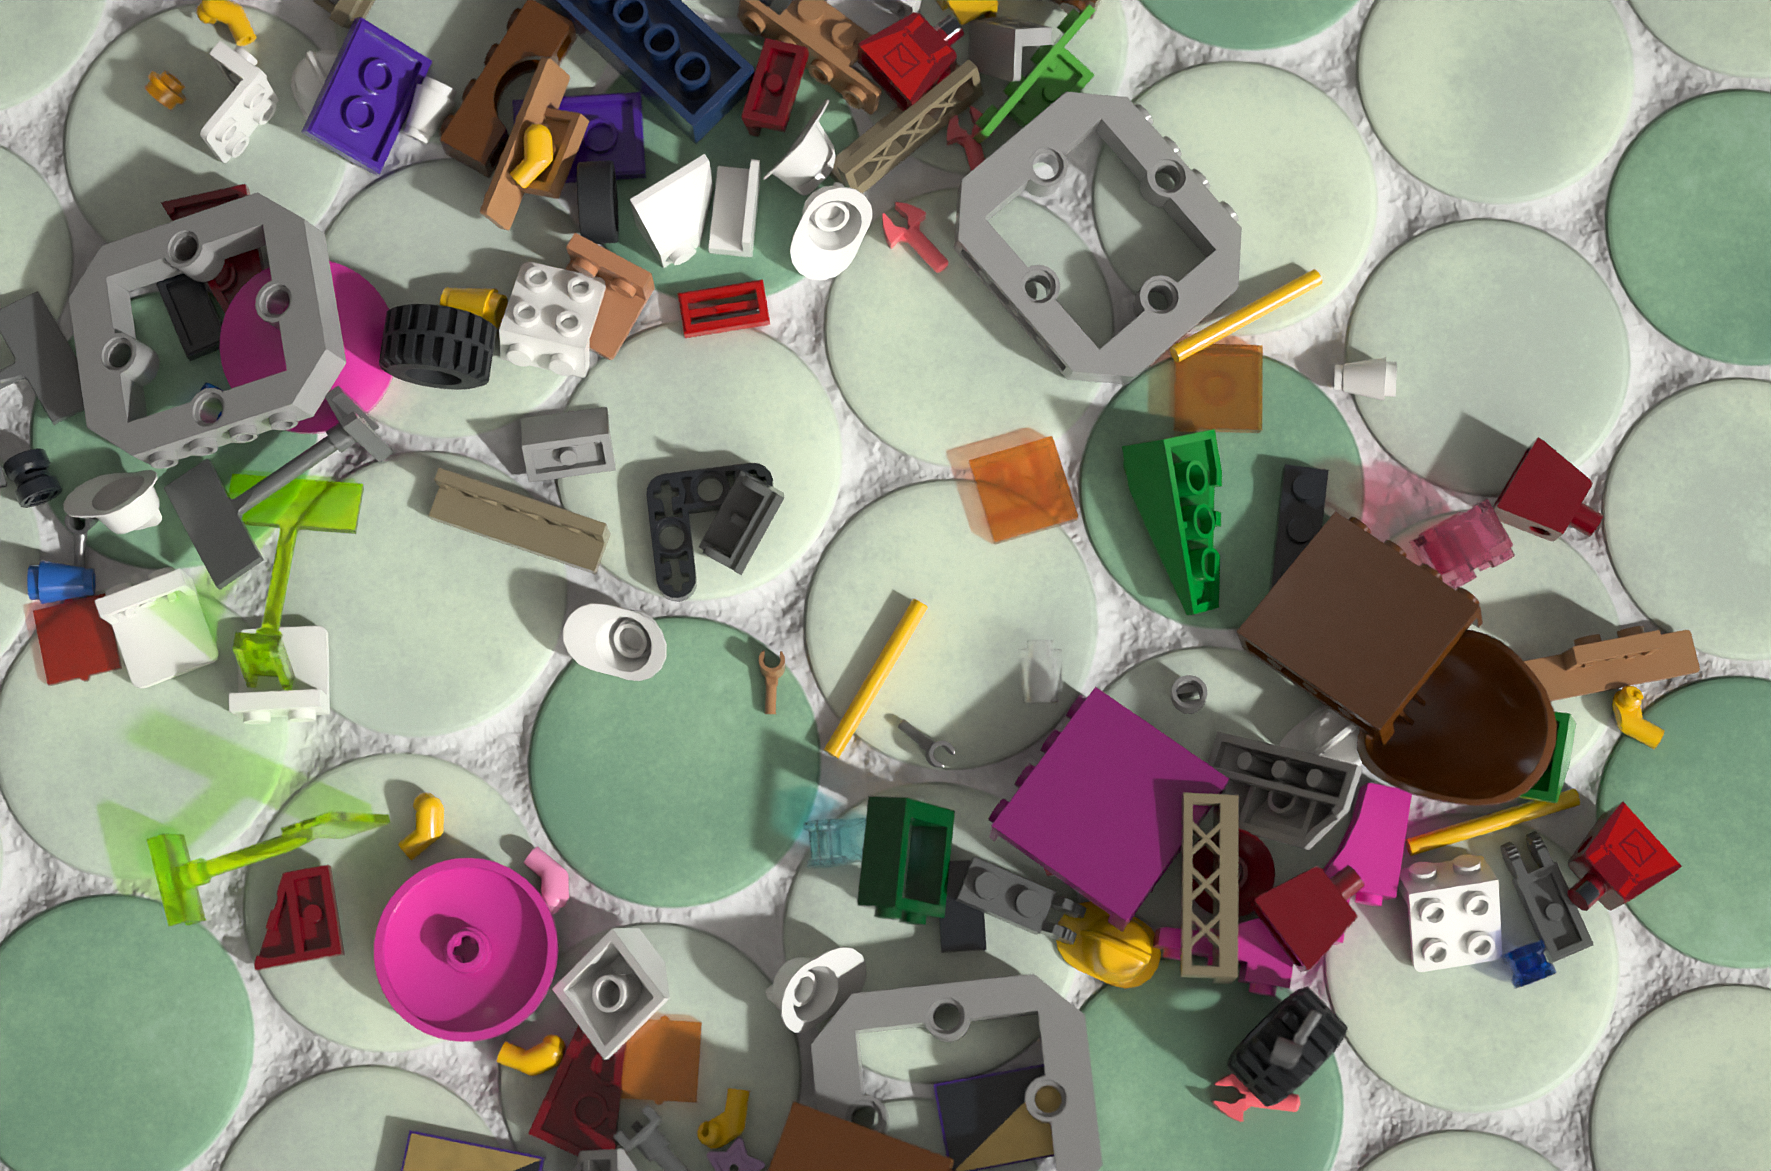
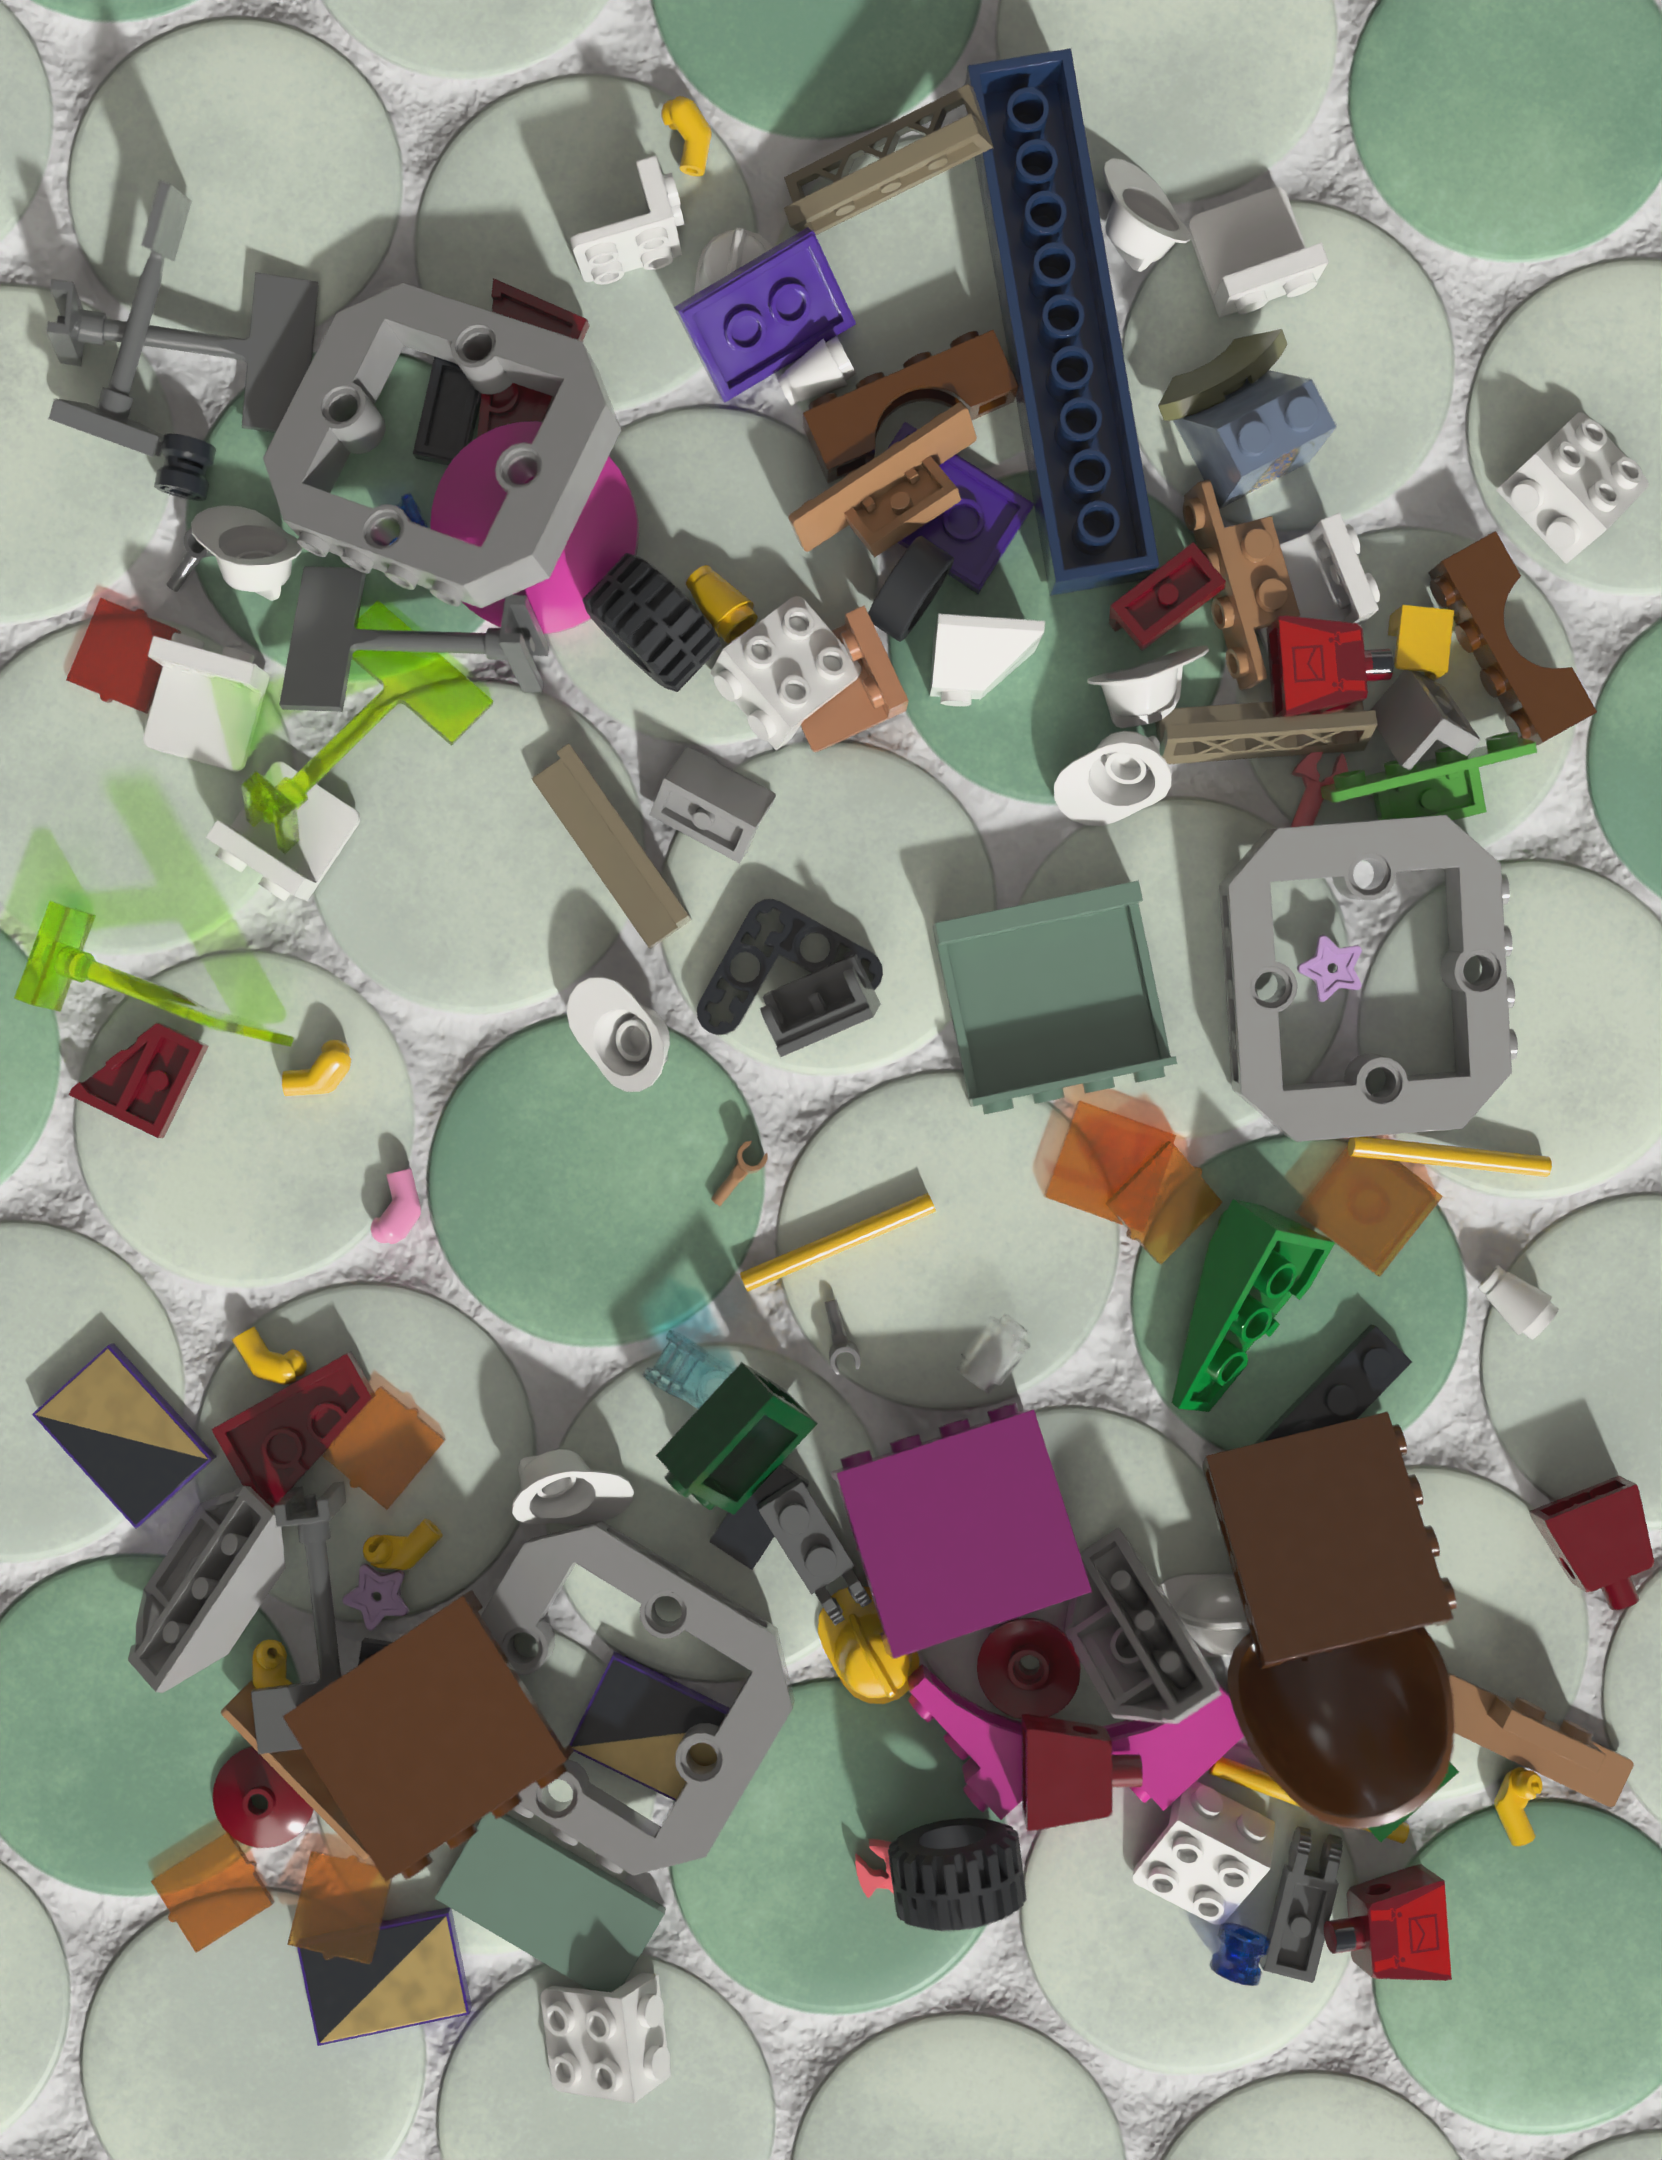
camera: 35 degrees right, 10 degrees up
blue cone [27,560,96,604] -> none
light orange plate [144,70,187,110] -> none
dark pink dish [374,858,558,1042] -> none
yellow arm [510,124,553,189] -> none
white slope [552,928,670,1059] -> none
red tile [678,280,770,338] -> none
white panel [709,159,761,257] -> none
coral bar [882,202,949,273] -> none
light grey hinge [1171,675,1208,714] -> none
dark tan fence [1180,793,1238,984] -> none
flat silver hand [1270,1010,1321,1069] -> none
clear pink brick [1409,498,1515,589] -> none
none -> sand green panel [933,880,1177,1114]
none -> clear orange piece [1105,1141,1223,1265]
none -> lavender plate [1297,935,1362,1002]

